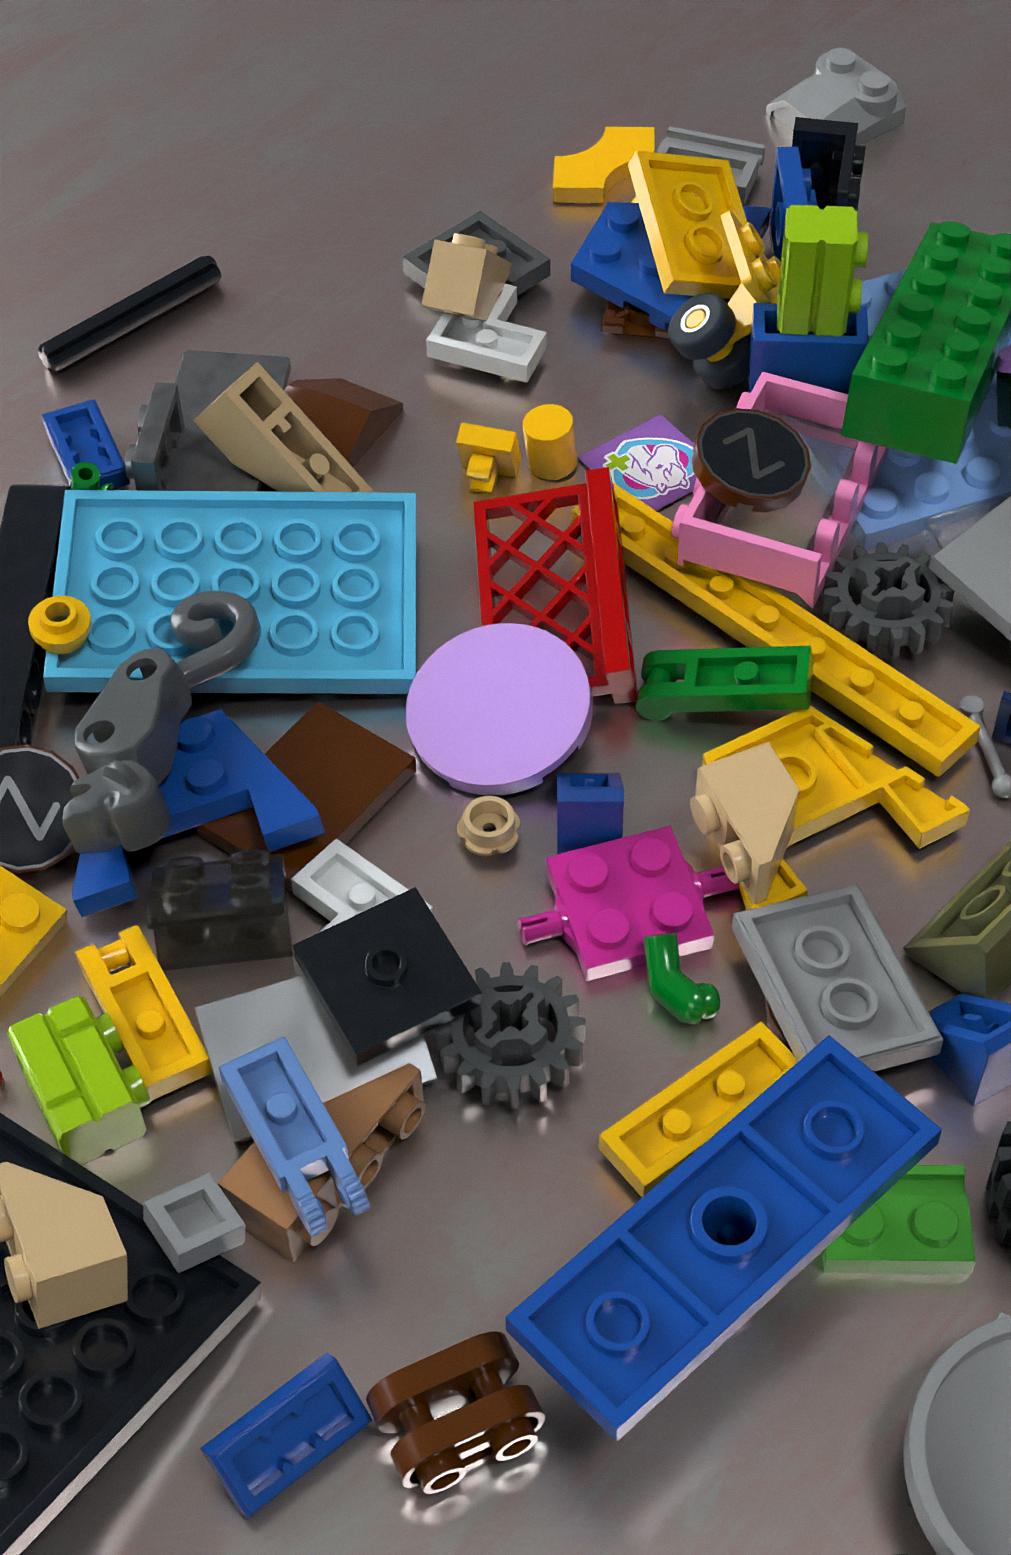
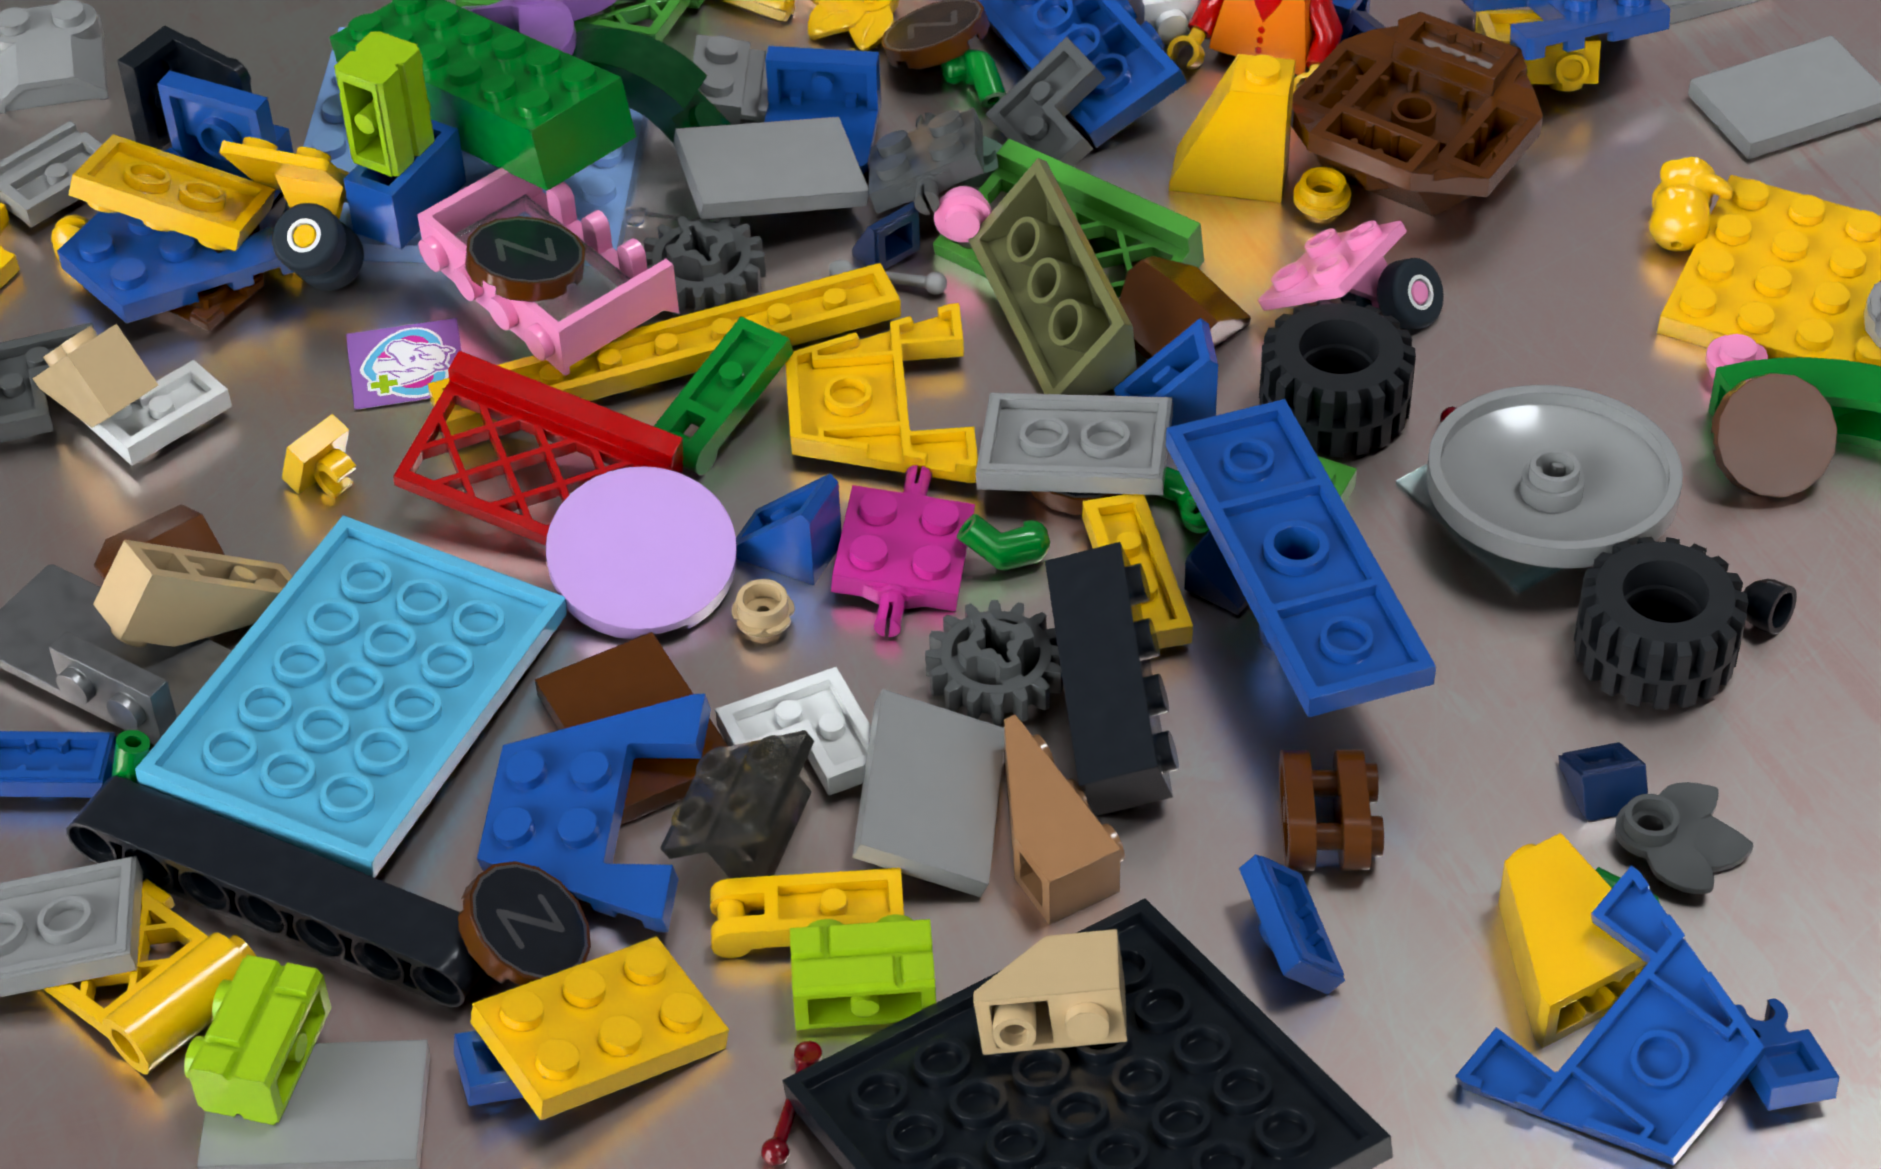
camera: 65 degrees left, 5 degrees down
yellow plate [28,596,92,654] -> none
dark grey animal [63,591,261,854] -> none
light grey plate [143,1173,246,1273] -> none
medium blue hinge [218,1036,370,1237] -> none
black plate [292,887,482,1066] -> none
yellow piece [523,404,577,480] -> none
tan slope [690,742,799,905] -> none
none -> black brick [1045,542,1179,816]

